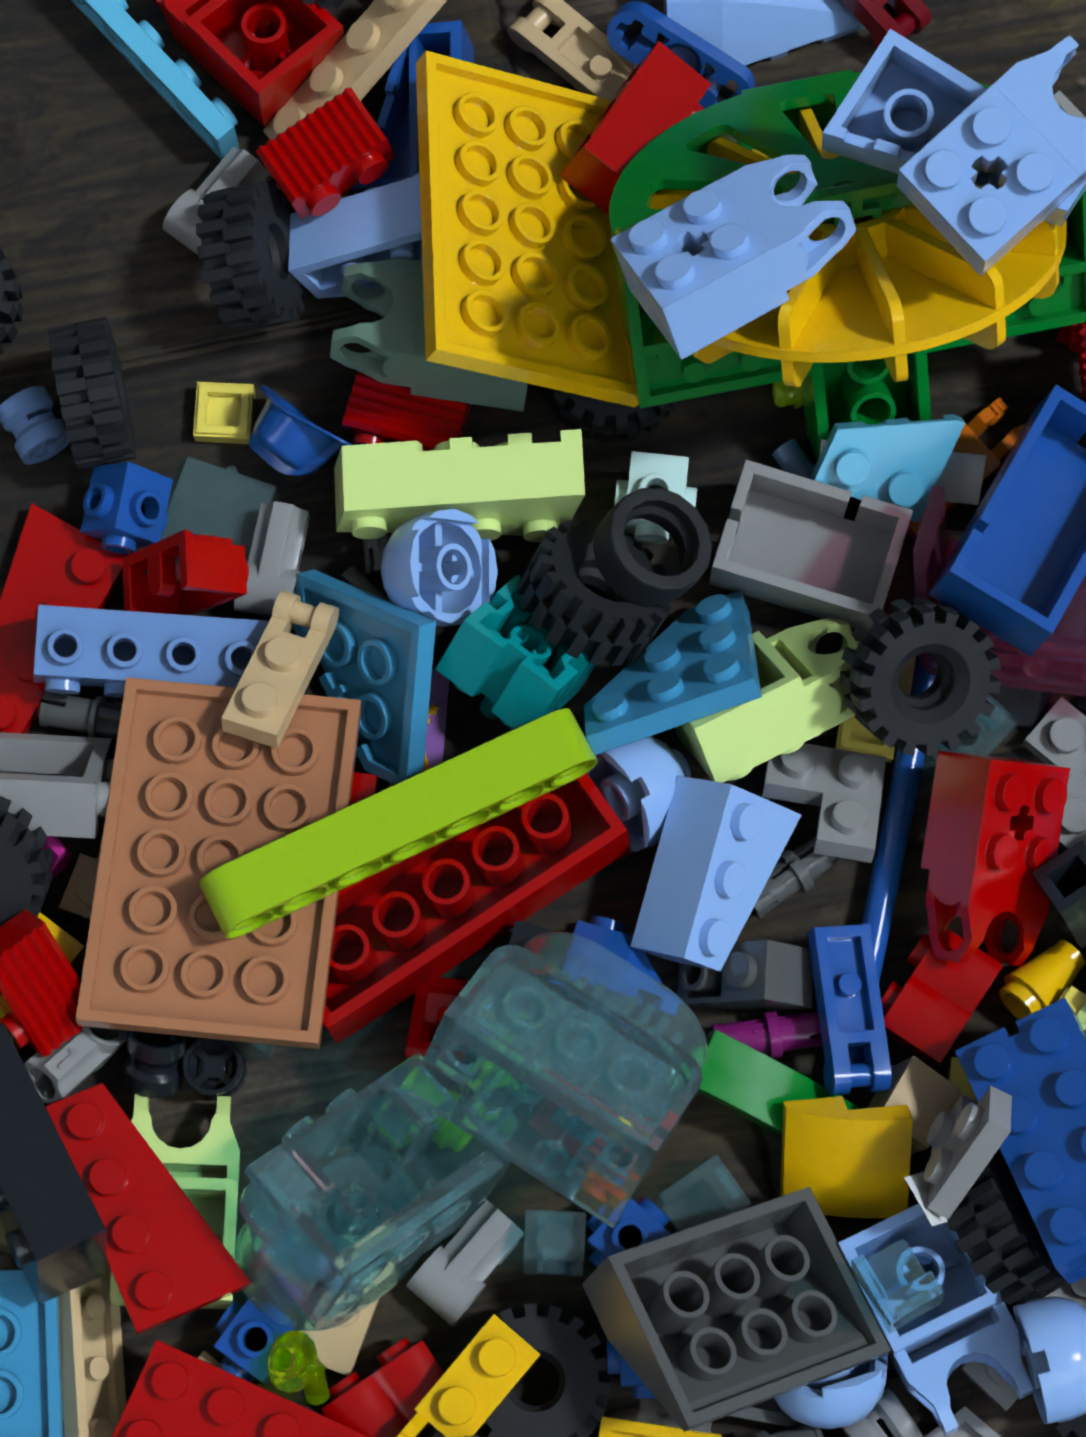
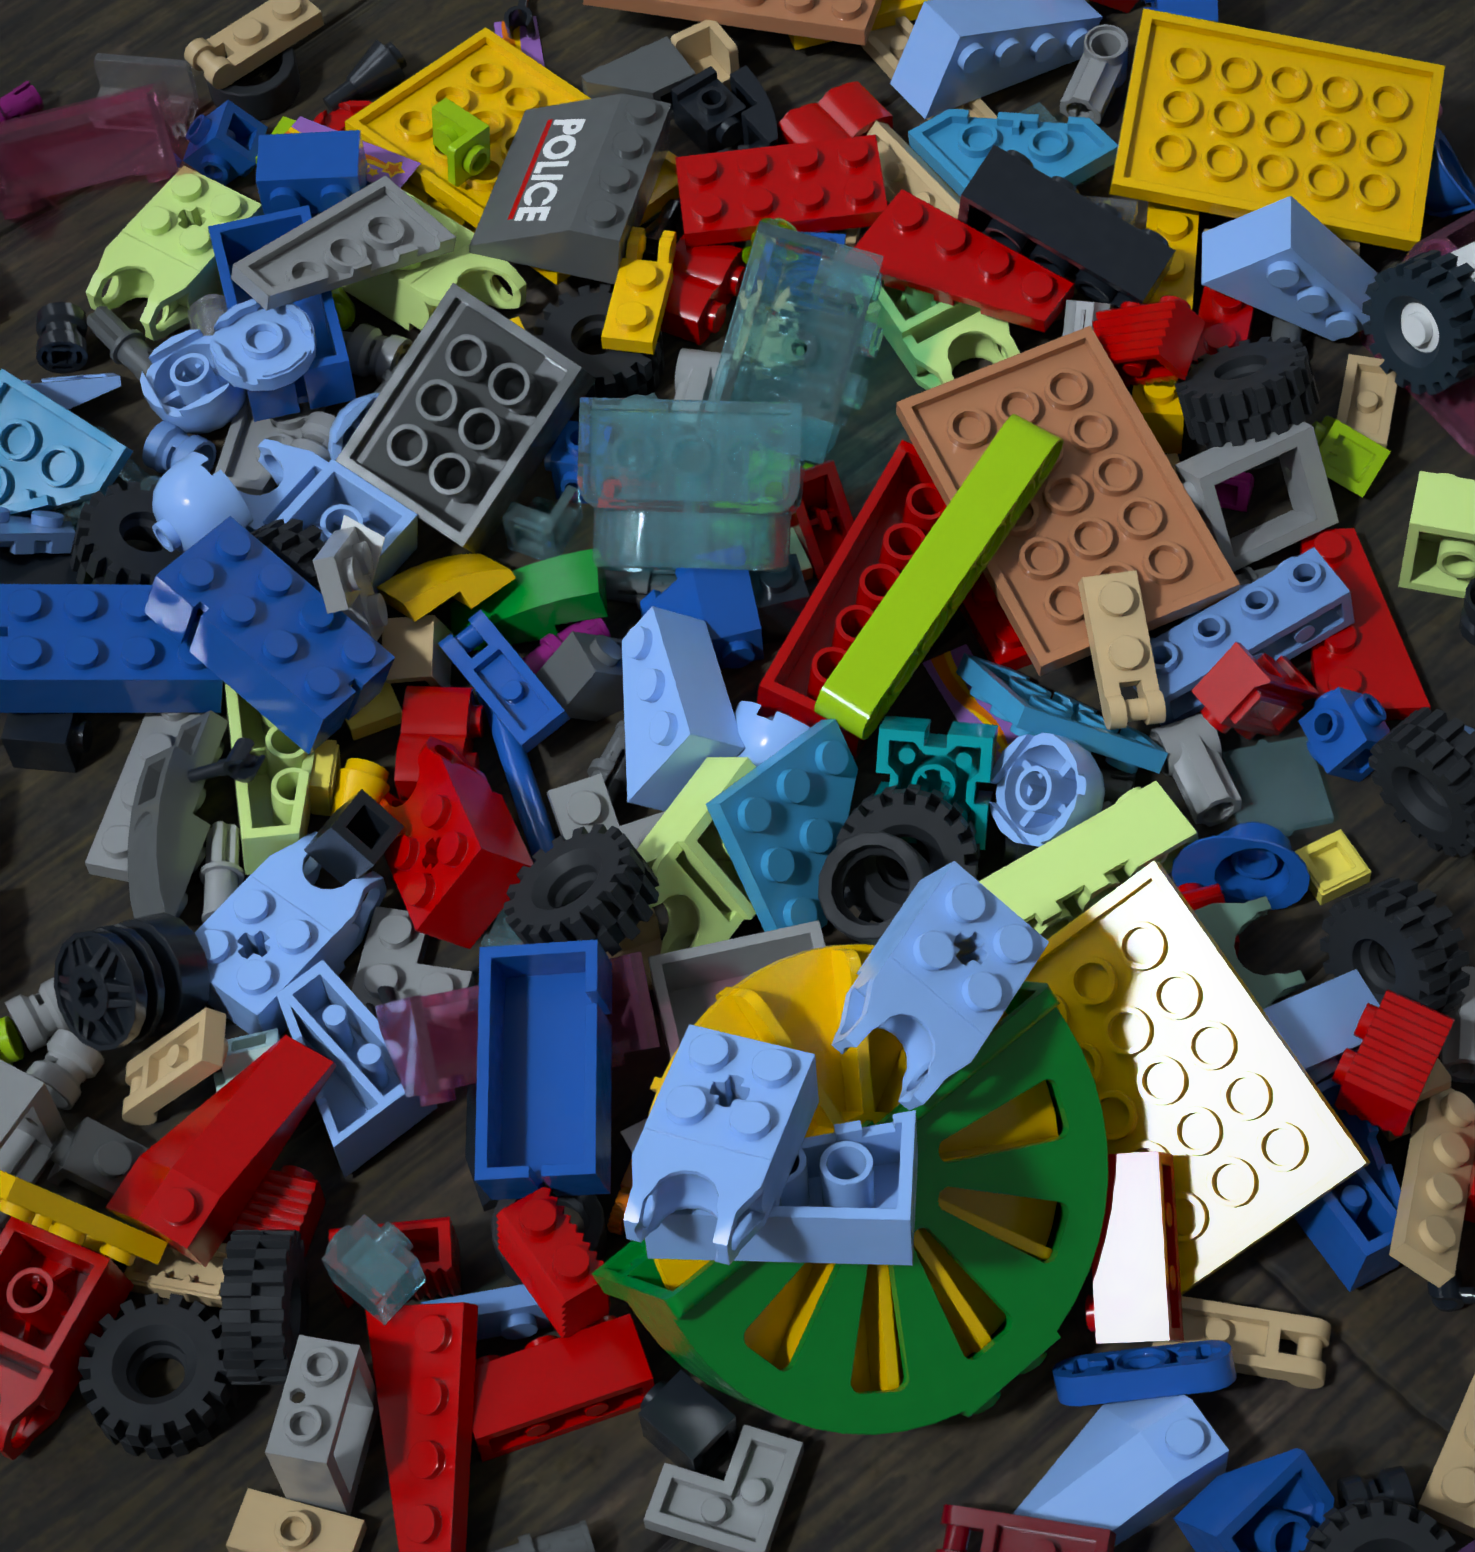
camera: 155 degrees right, 20 degrees down
clear light blue panel [851,1240,944,1333] -> none

